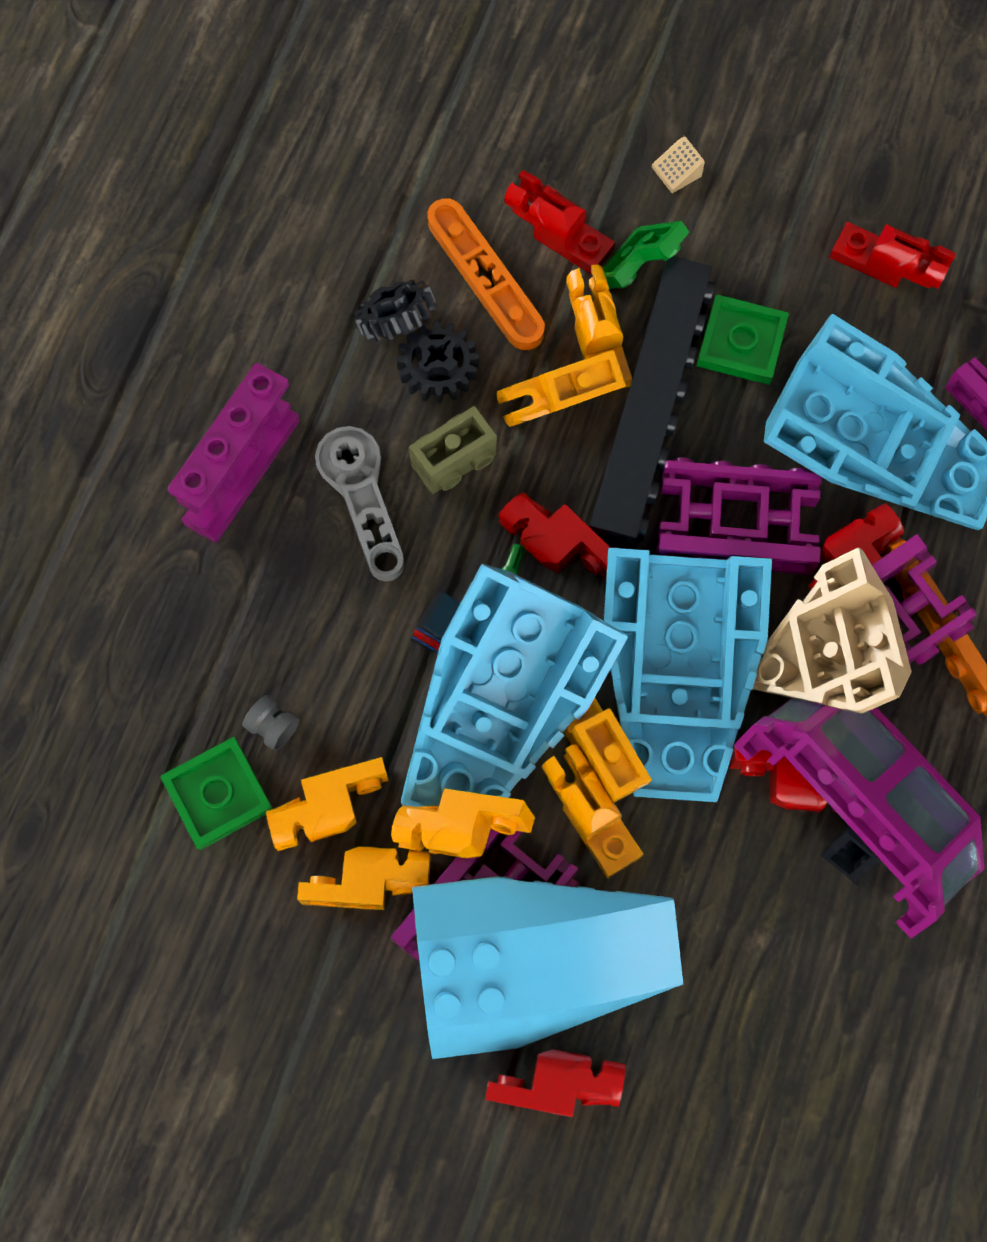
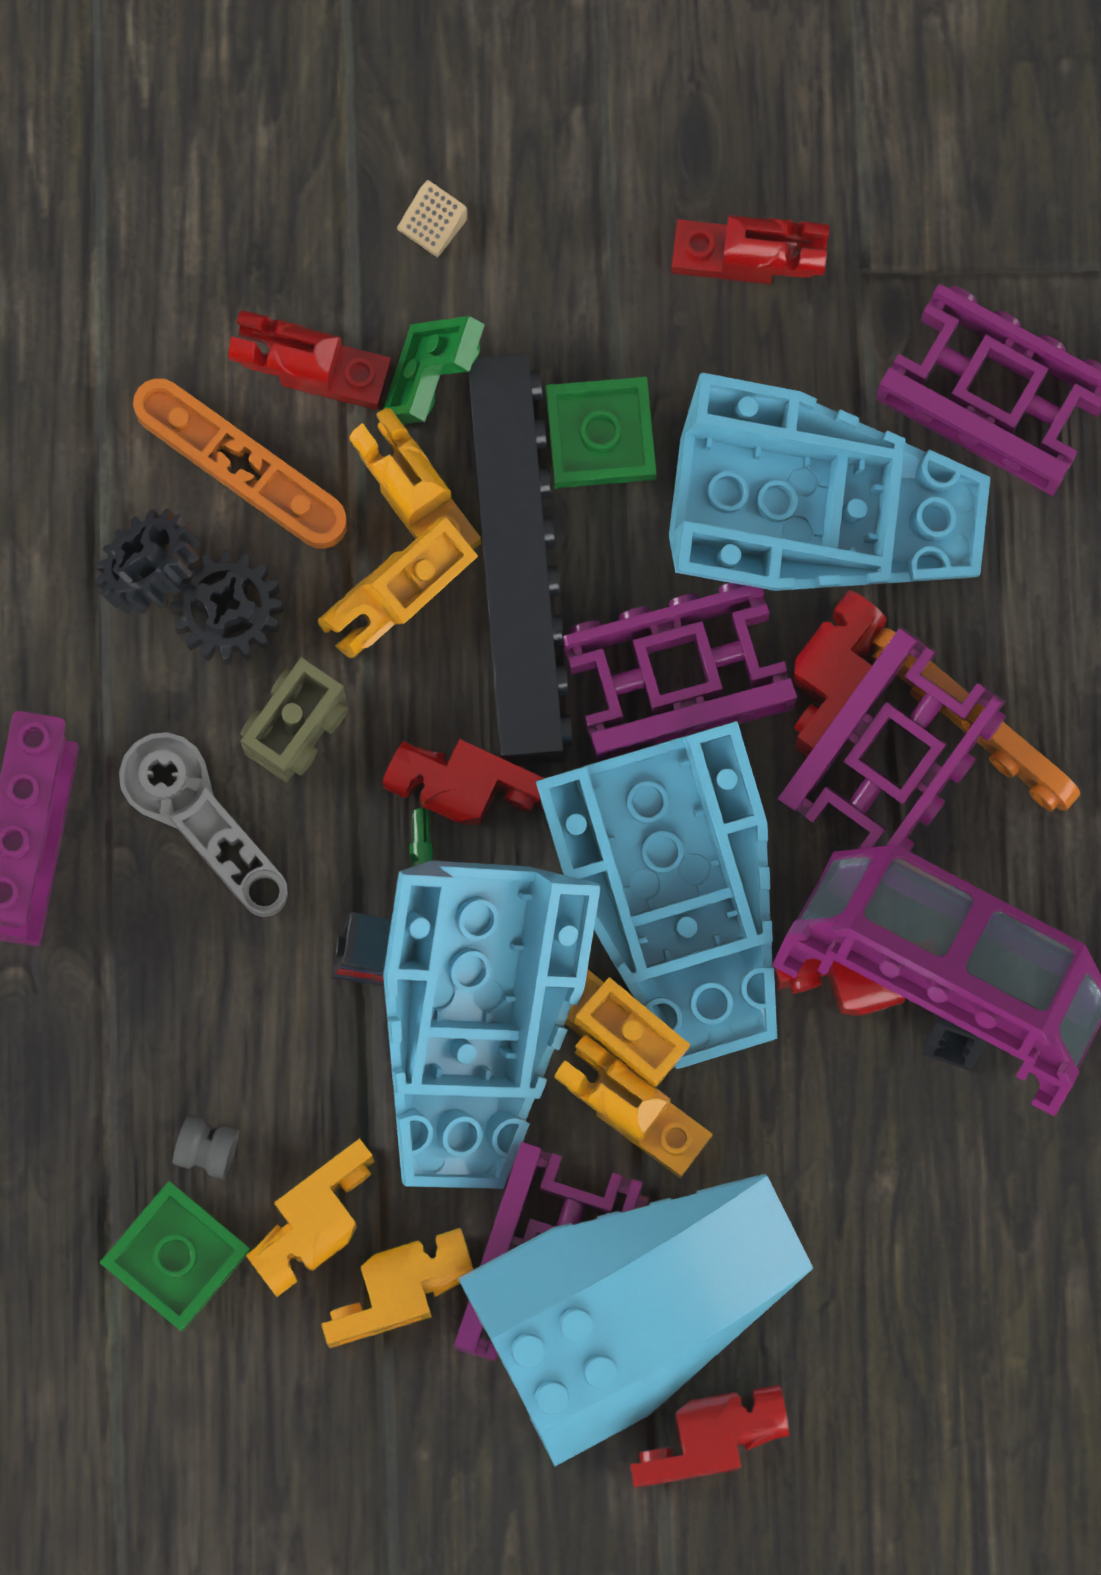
camera: 20 degrees left, 5 degrees up
light orange plate [391,789,535,858] -> none
tan wedge [753,547,912,714] -> none

